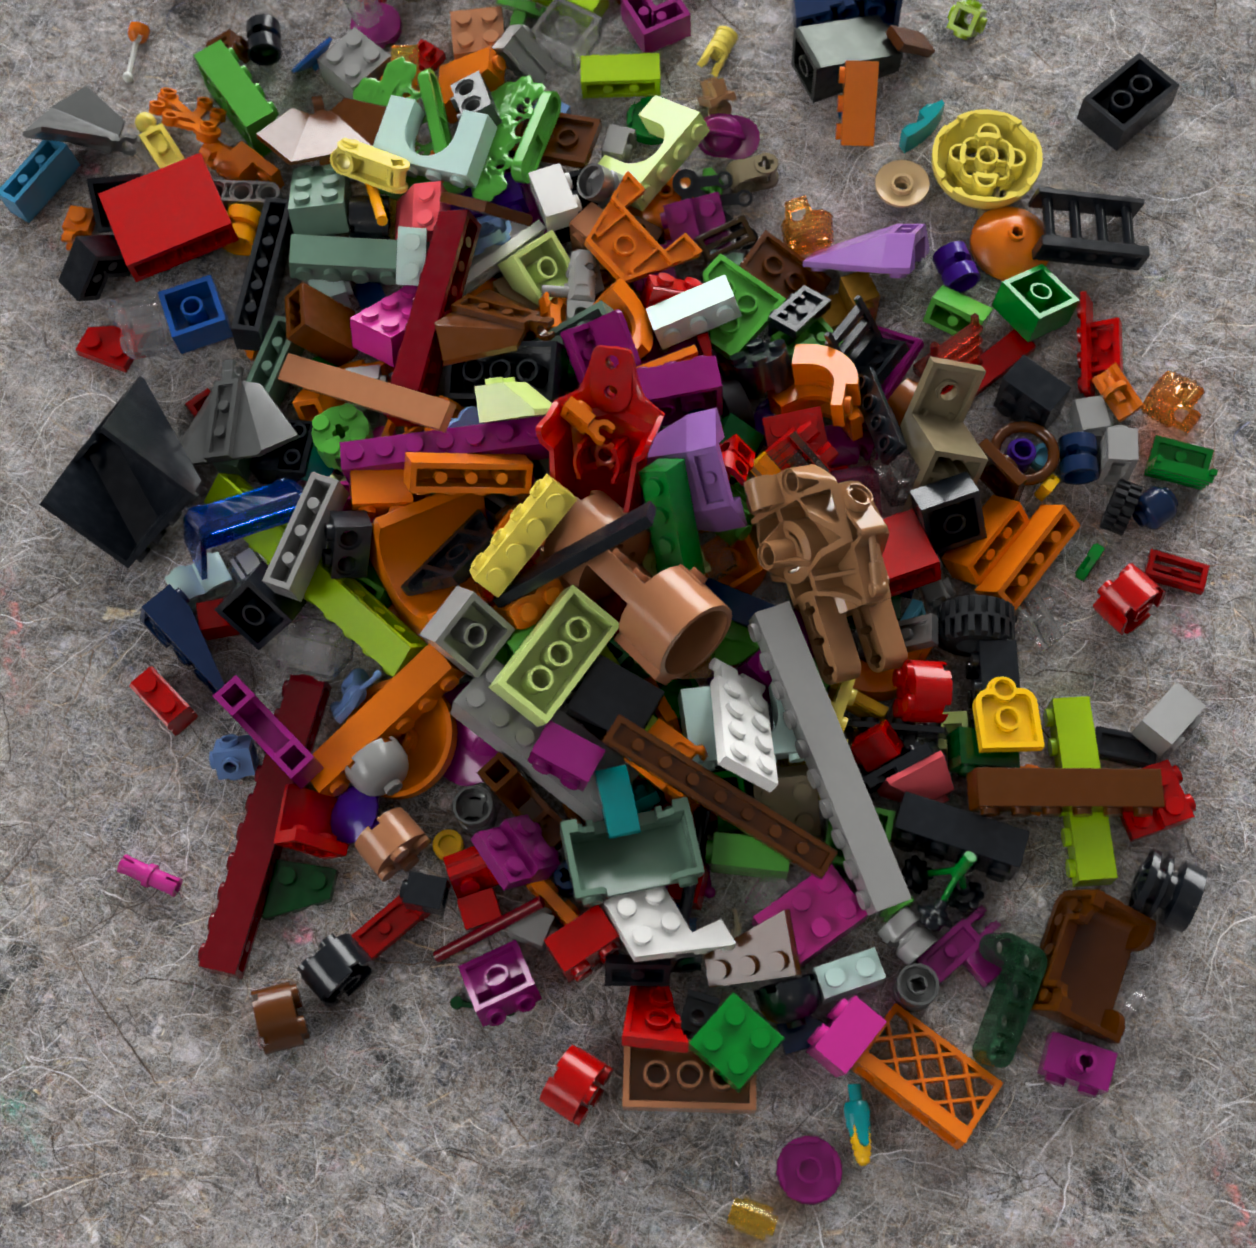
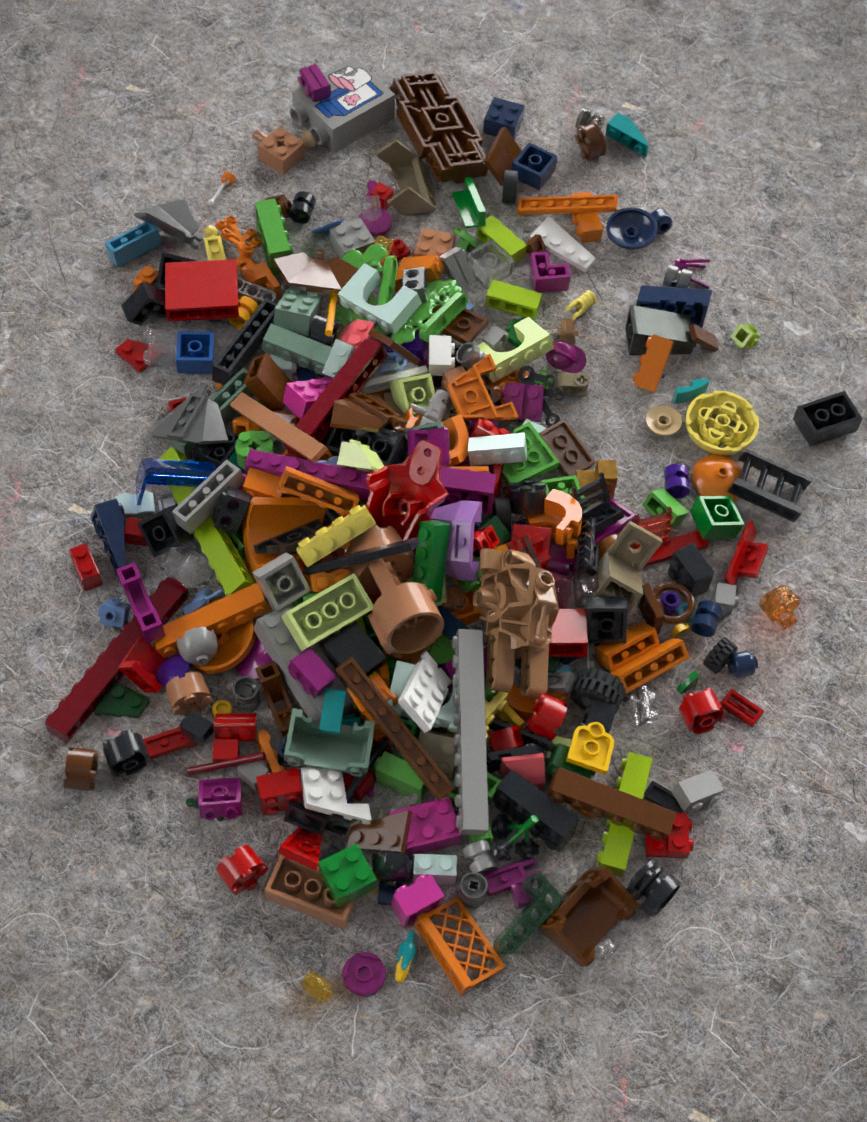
camera: 10 degrees right, 10 degrees down
black windscreen [39,376,201,568] -> none
dark pink pin [117,854,183,897] -> none
light yellow piece [330,138,410,194] -> none
magenta plate [470,814,561,891] -> none
orange plate [560,396,615,446] -> none
dark brown tile [694,215,756,265] -> none
black bracket [767,285,831,340] -> none
clear orange piece [780,195,834,256] -> none
medium lavender wedge [803,224,930,278] -> none
magenta brick [1037,1031,1118,1098] -> none
orange hips [1091,363,1145,422] -> none
light grey brick [1096,425,1139,485] -> none
green plate [1143,435,1218,491] -> none

